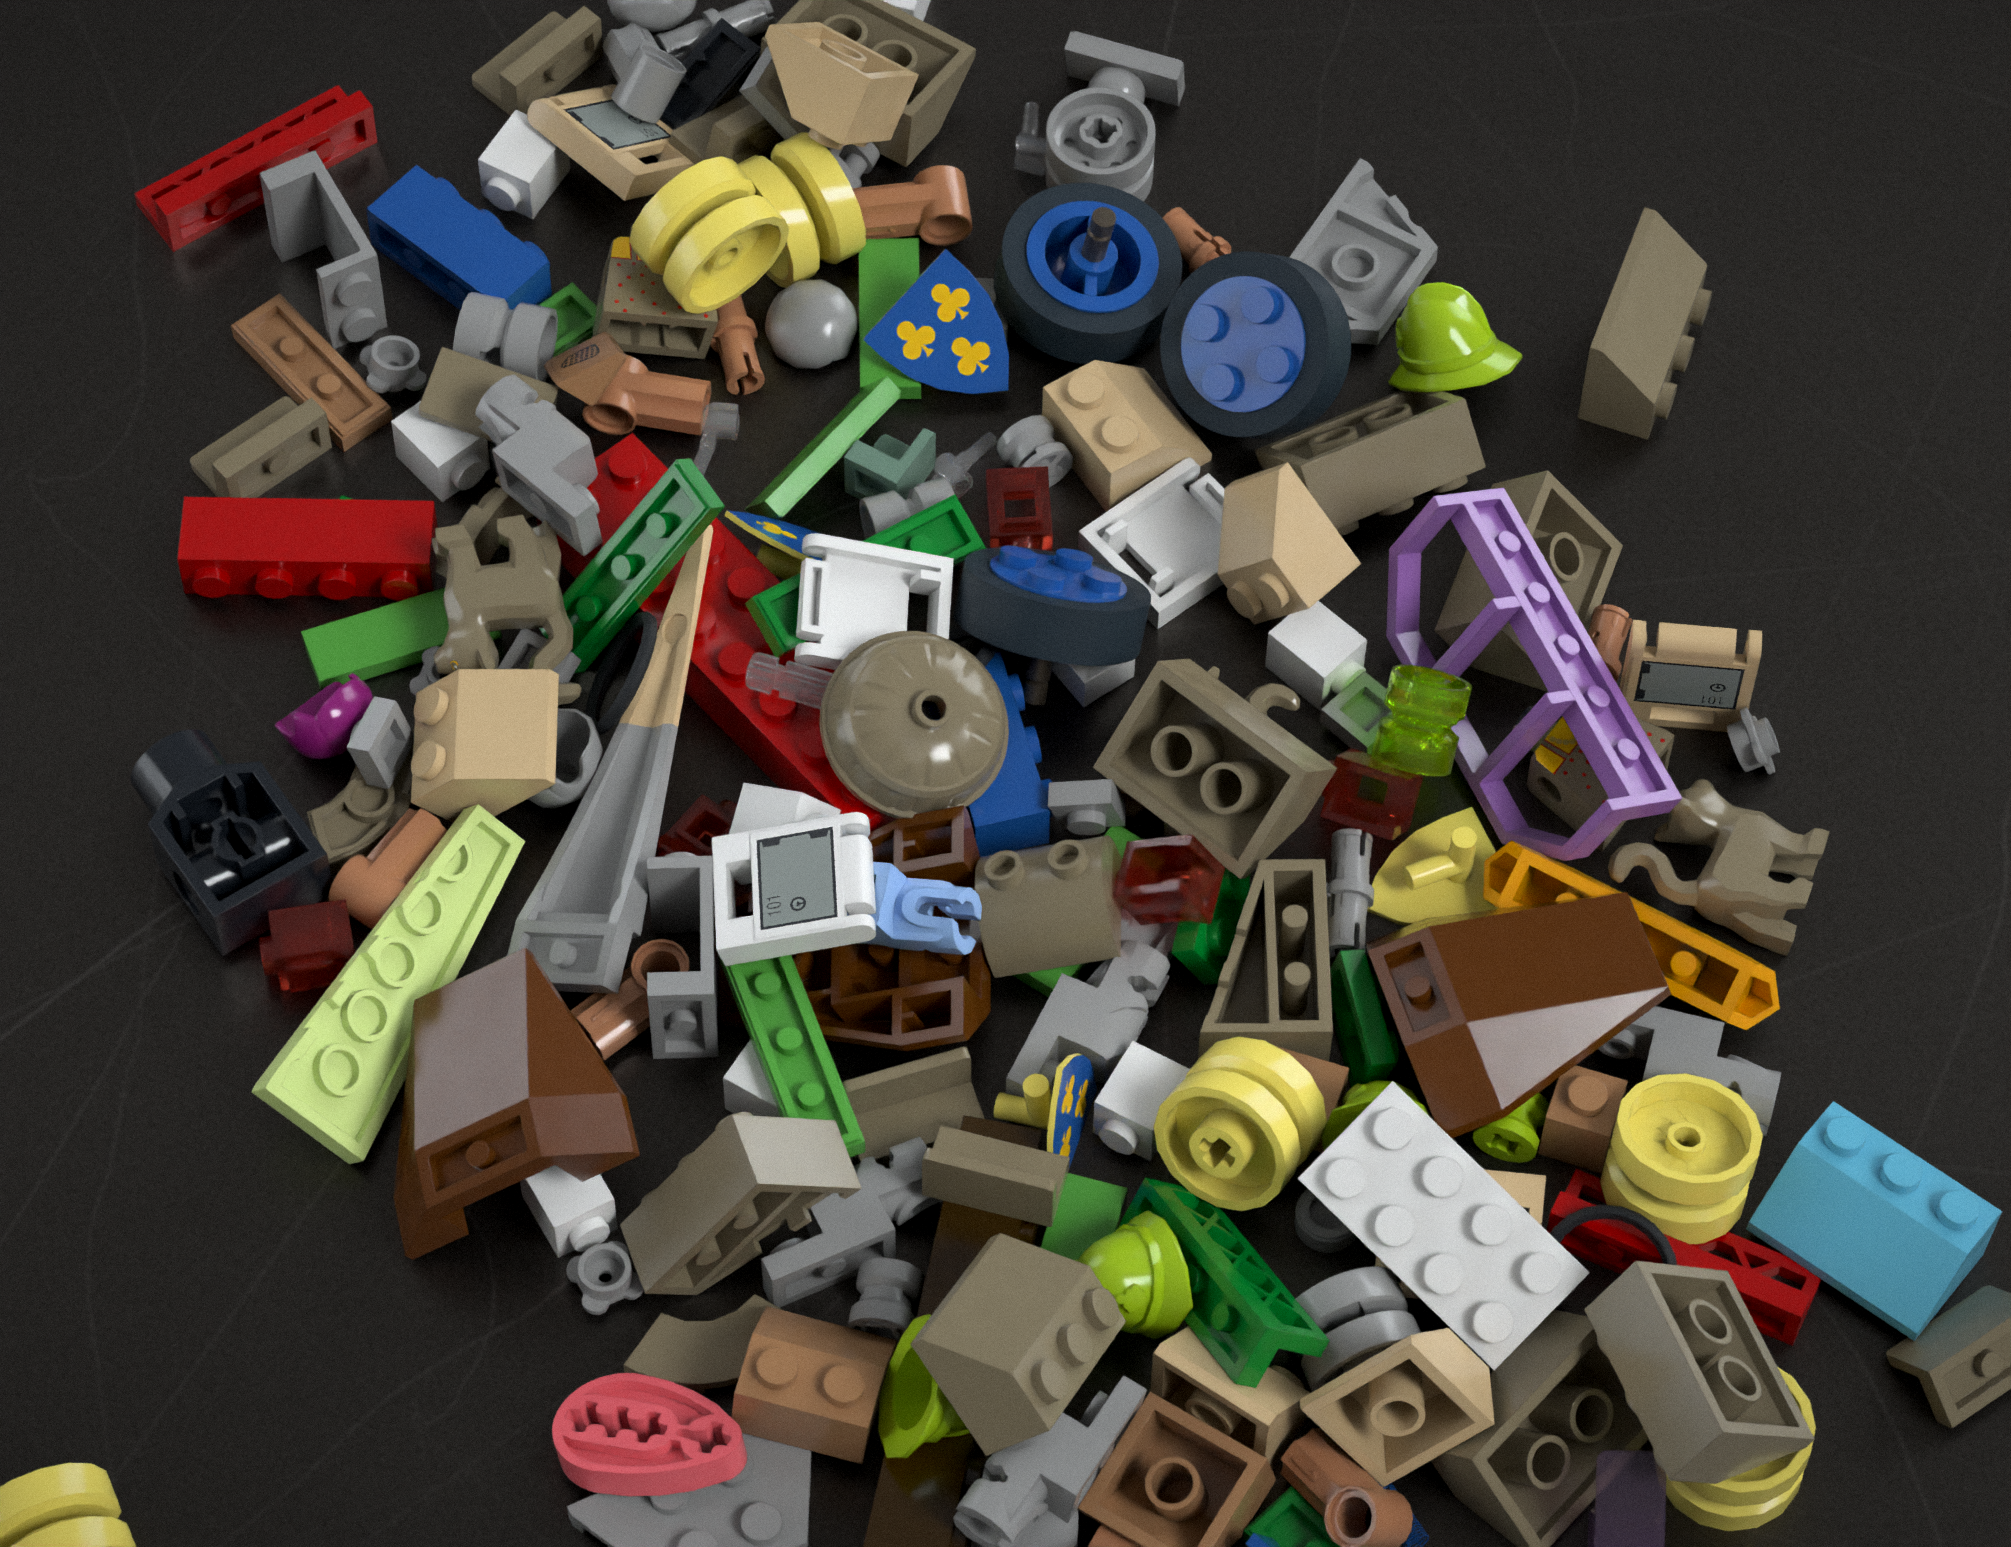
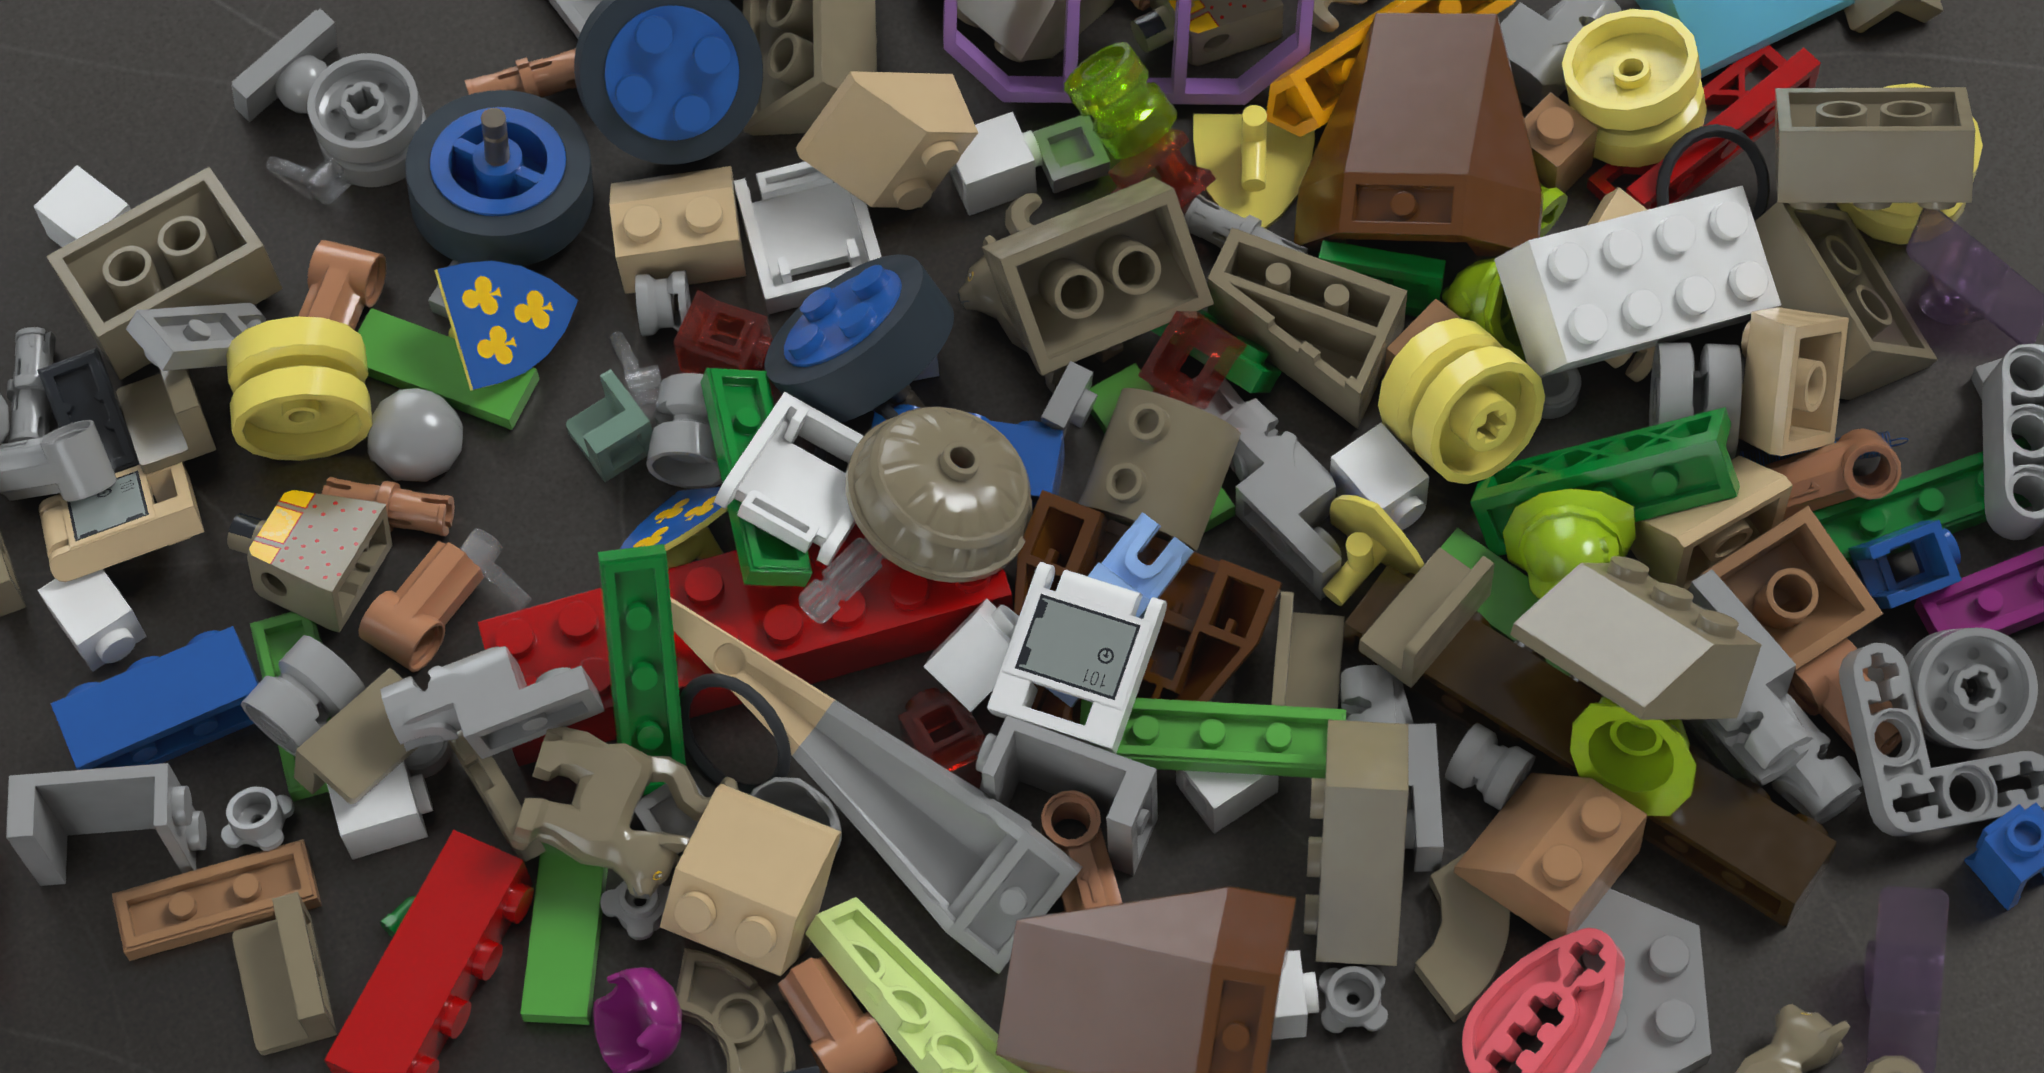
camera: 60 degrees left, 5 degrees up
light grey plate [347,696,414,789] -> none
medium nougat slope [543,331,627,406] -> none
light yellow wheel [629,156,789,314] -> none
bright green tile [744,376,902,519] -> none
tan slope [765,22,919,150] -> none

